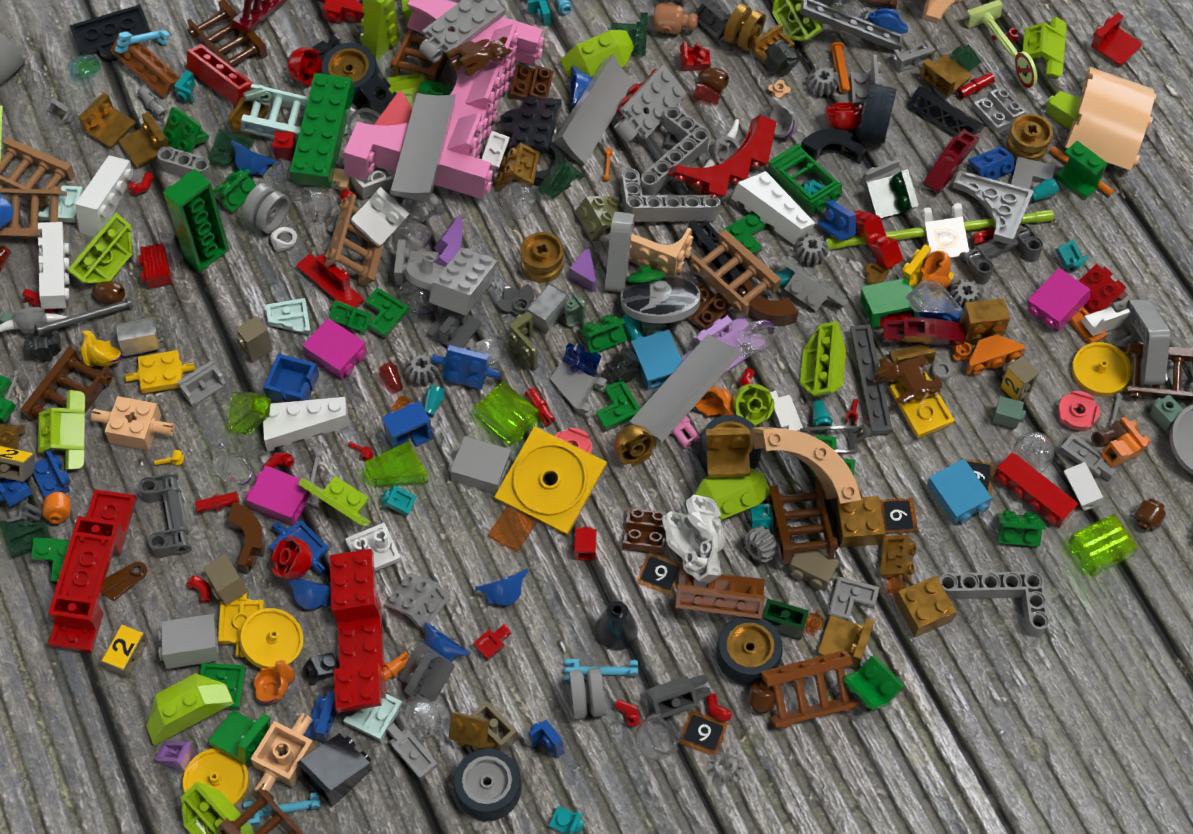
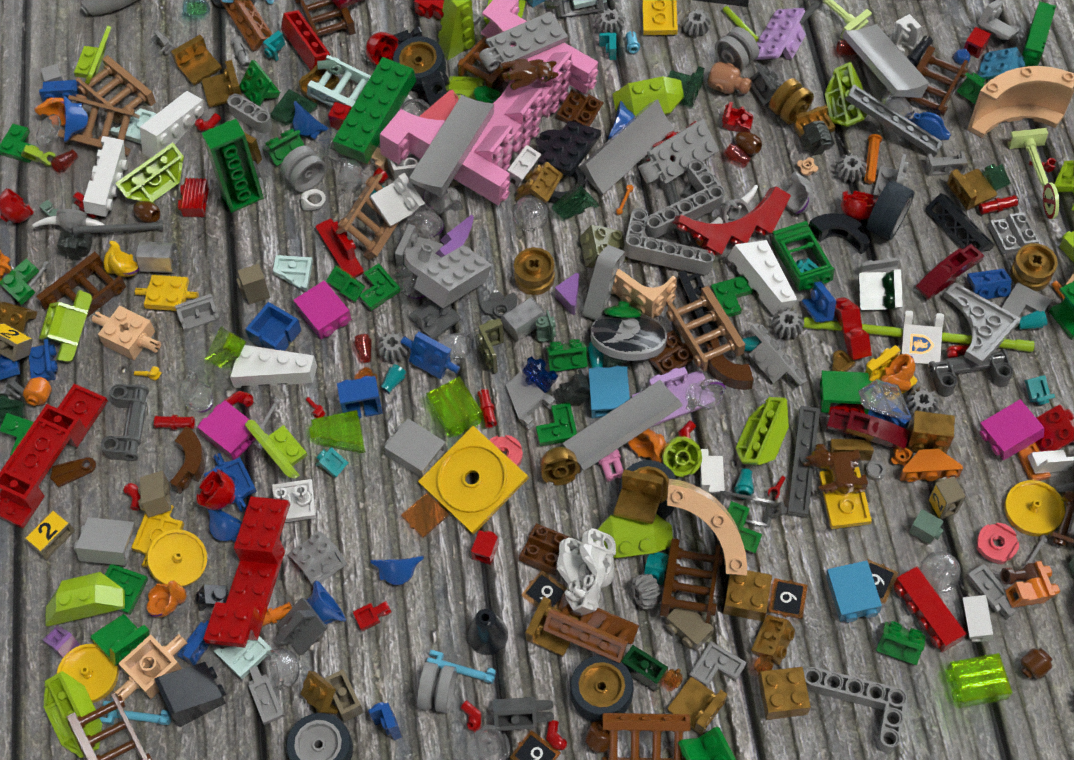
camera: 20 degrees right, 0 degrees up
none -> pearl gold bracket [525,596,580,657]

